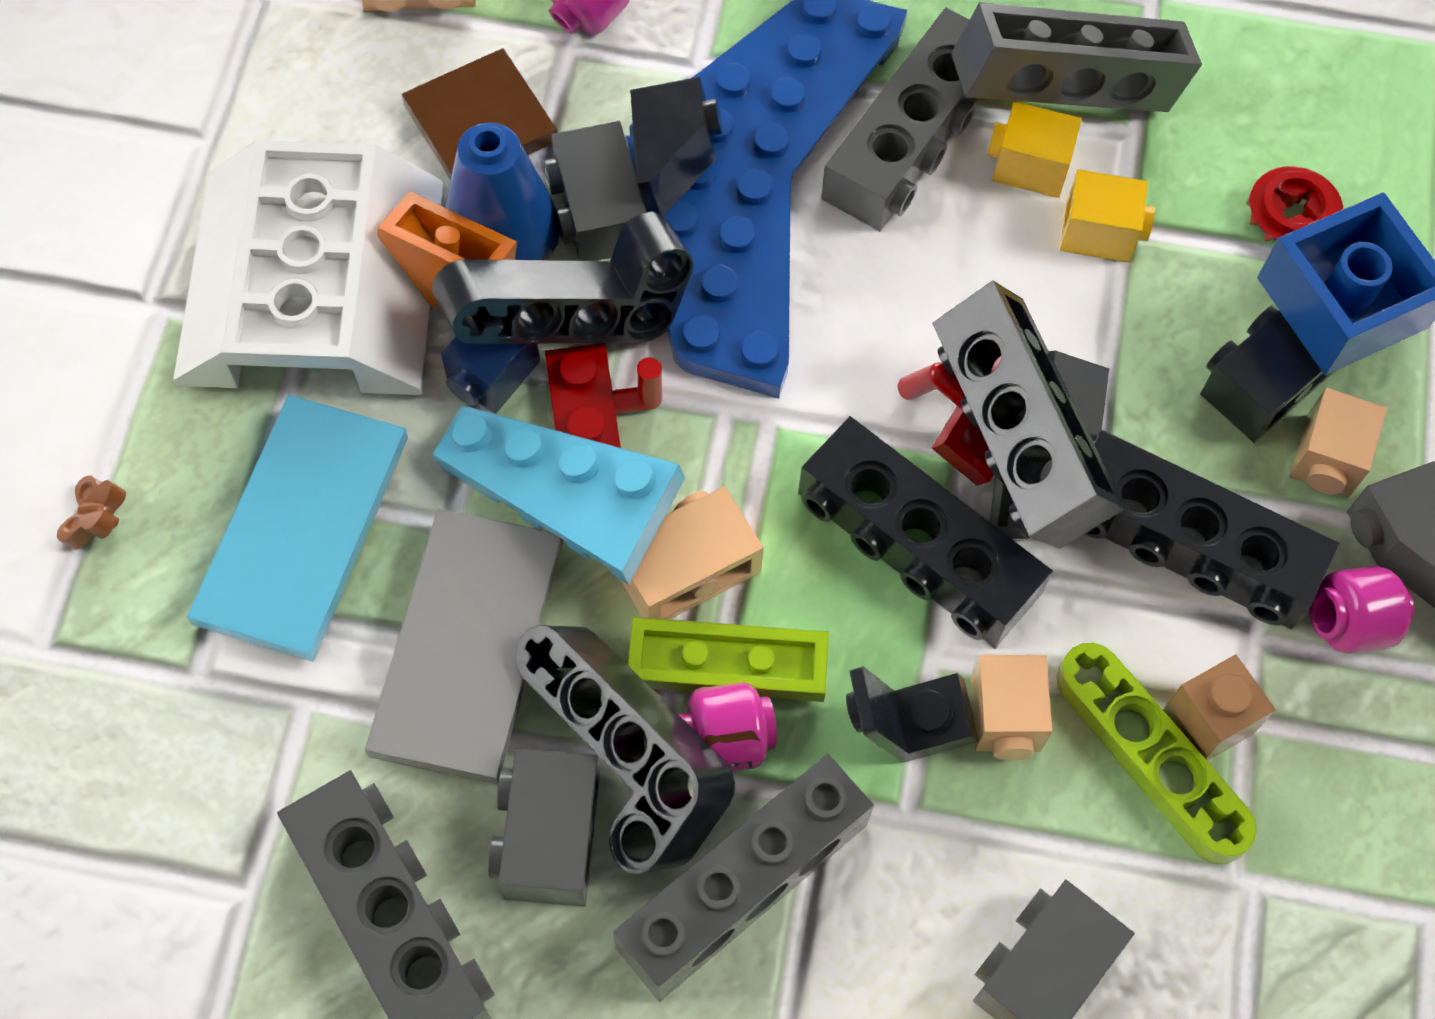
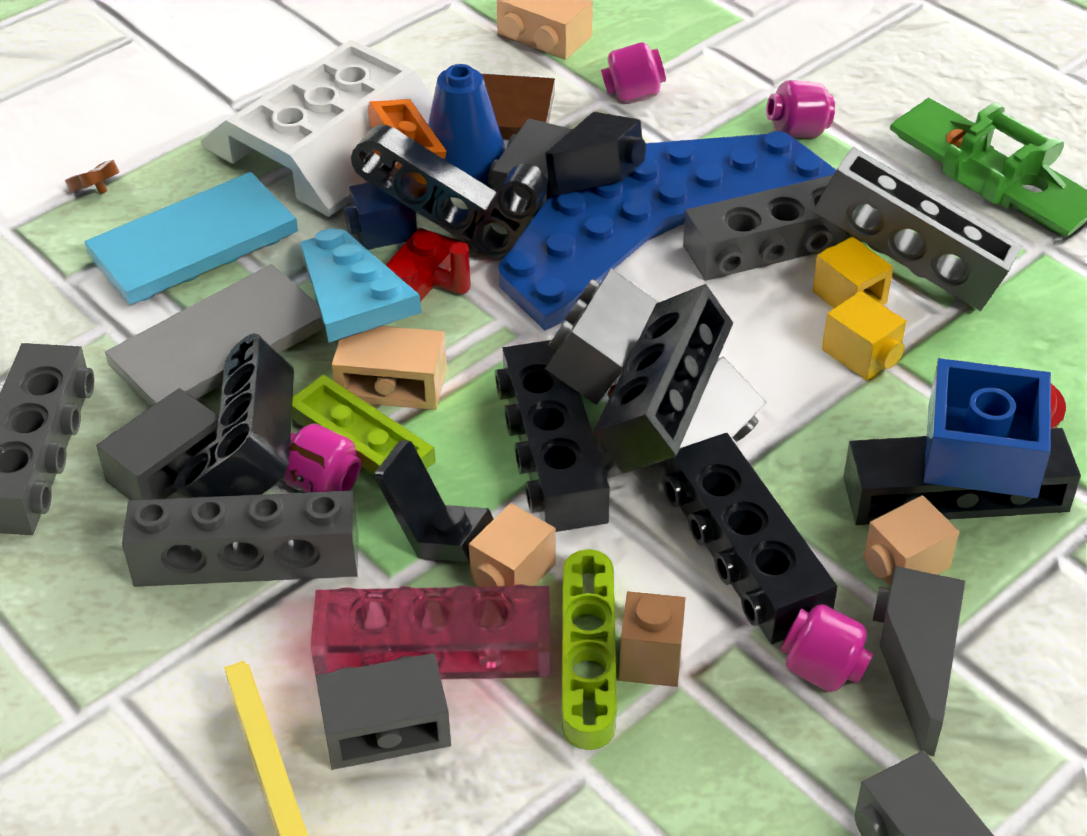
camera: 40 degrees right, 20 degrees down
none -> clear pink brick [310,584,551,679]
none -> brick [545,268,658,405]

